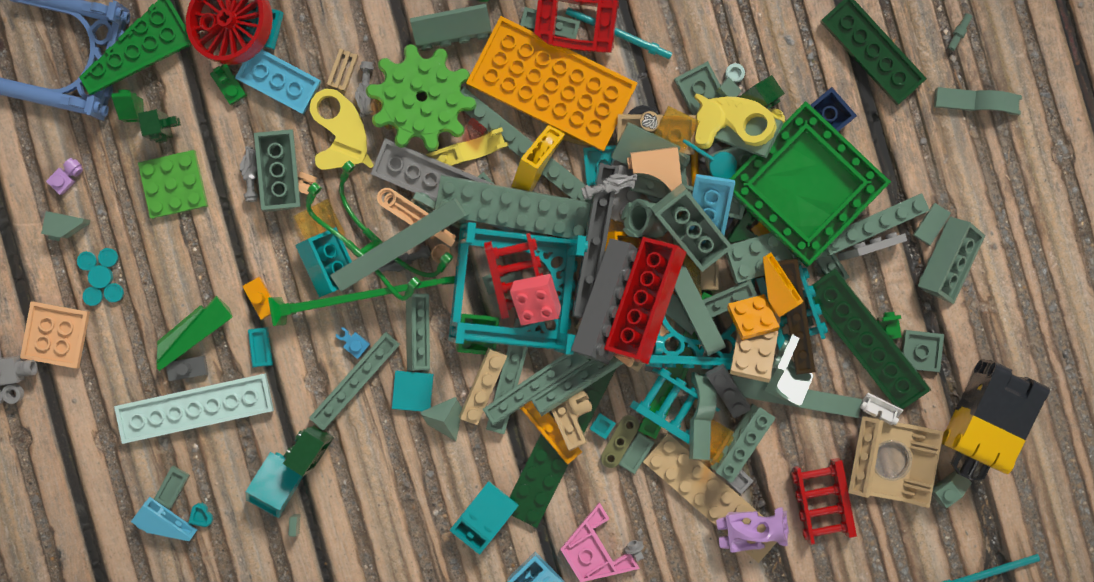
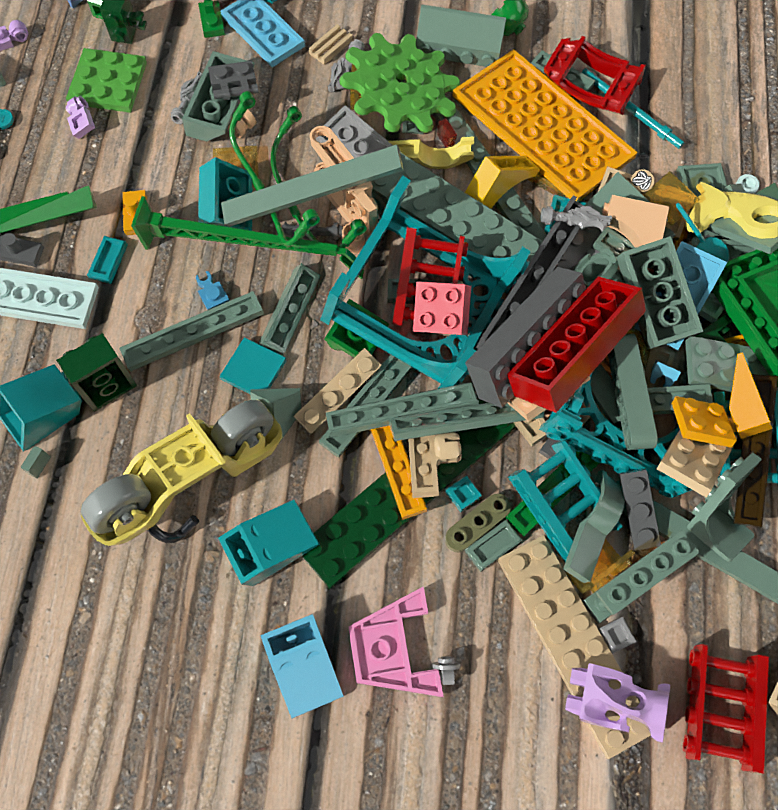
camera: 20 degrees right, 20 degrees down
light yellow animal [310,89,374,170] -> none
none -> lavender plate [66,96,95,139]
none -> piece [81,400,283,546]
none -> dark grey plate [208,61,259,101]
none -> medium azure tile [650,360,681,387]

